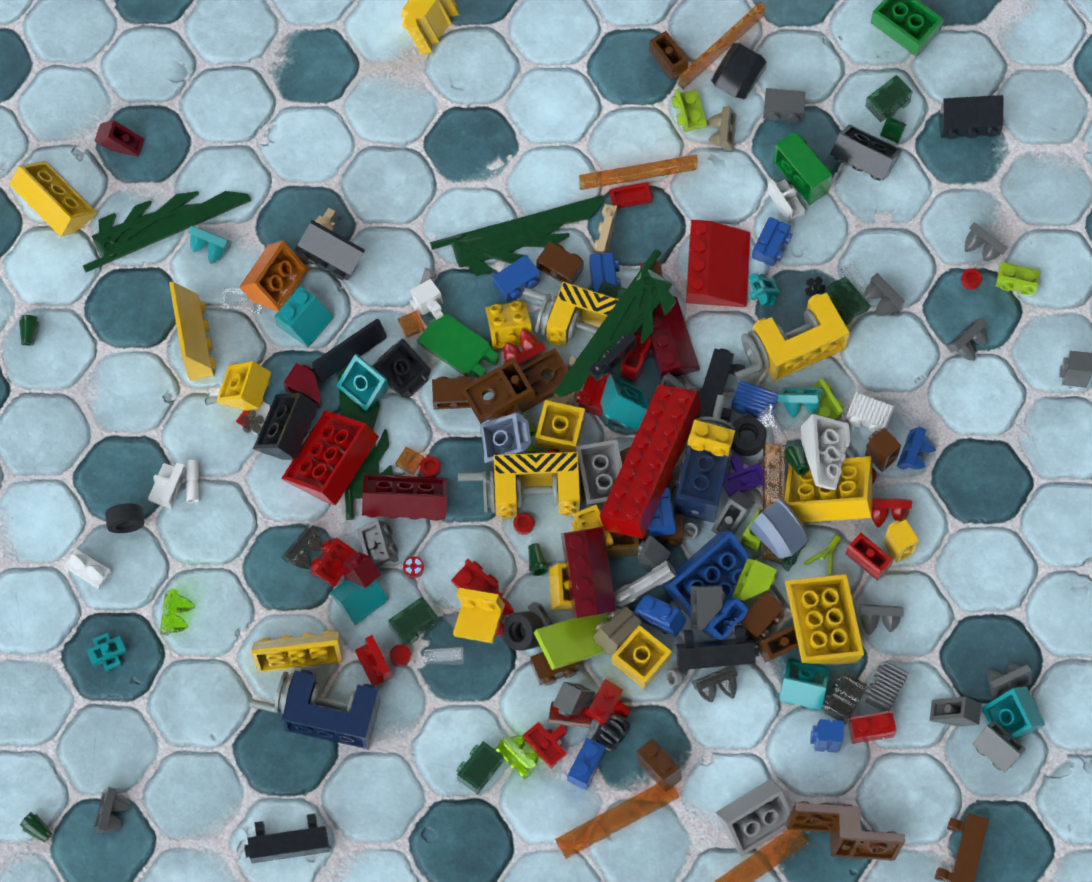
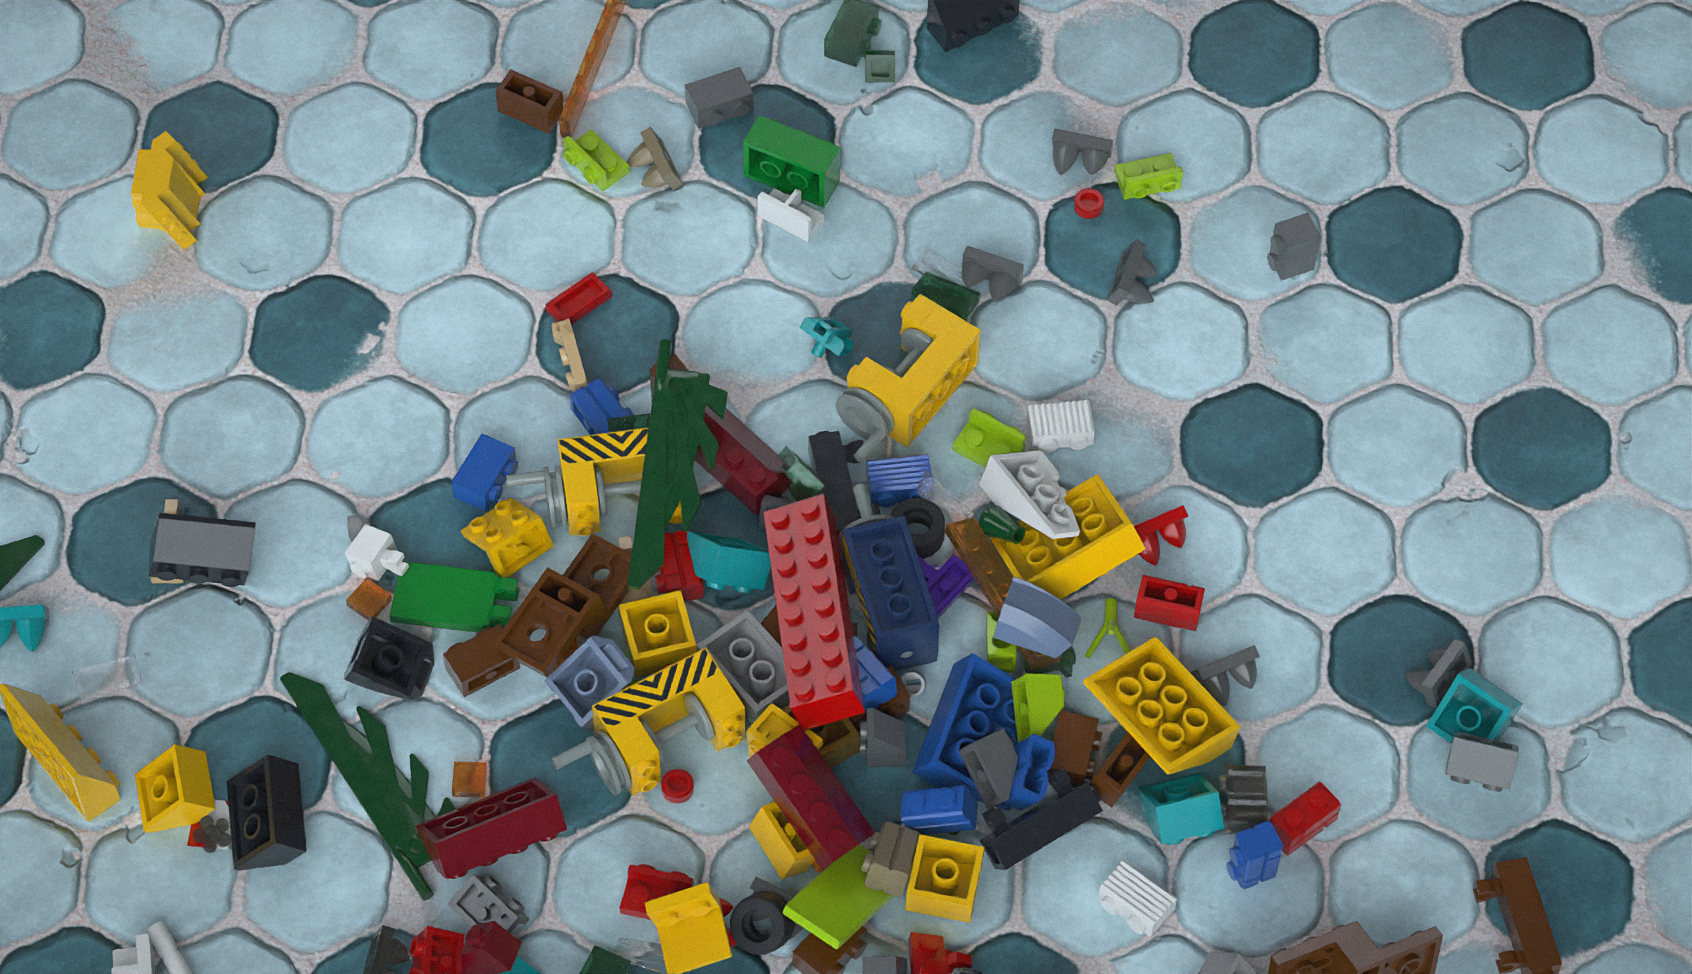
camera: 30 degrees left, 10 degrees down
orange slope [239,241,308,312] -> none
teal slope [275,286,334,348] -> none
red slope [281,410,379,506] -> none
dark red slope [283,363,322,409] -> none
black slope [312,319,387,382] -> none
teal slope [336,354,388,411] -> none
red tile [403,556,424,578] -> none
red tile [420,456,441,477] -> none
dark green animal [430,195,604,276] -> none
red tile [503,329,546,365] -> none
dark green cone [528,543,549,576] -> none
reddish brown brick [536,241,584,285] -> none
clear orange tile [579,154,698,190] -> none
black hinge [588,332,637,382] -> none
light grey axle [613,561,677,608] -> none
red brick [621,332,651,381] -> none
light grey hinge [666,668,685,686] -> none
red slope [686,220,750,307] -> none
yellow bracket [688,420,735,456] -> none
clear smoke tile [692,666,738,702] -> none
black slope [711,43,767,99] -> none
dark grey slope [711,491,756,534] -> none
blue brick [752,217,793,267] -> none
teal tile [778,387,824,418] -> none
black plant [805,276,826,296] -> none
slope [830,124,902,181] -> none
dark grey brick [864,661,909,712] -> none
reddish brown brick [865,428,902,472] -> none
yellow brick [883,519,919,563] -> none
blue tile [897,426,936,470] -> none
dark grey slope [929,697,982,726] -> none
none -> clear green bracket [778,446,824,502]
none -> white brick [1098,860,1177,937]

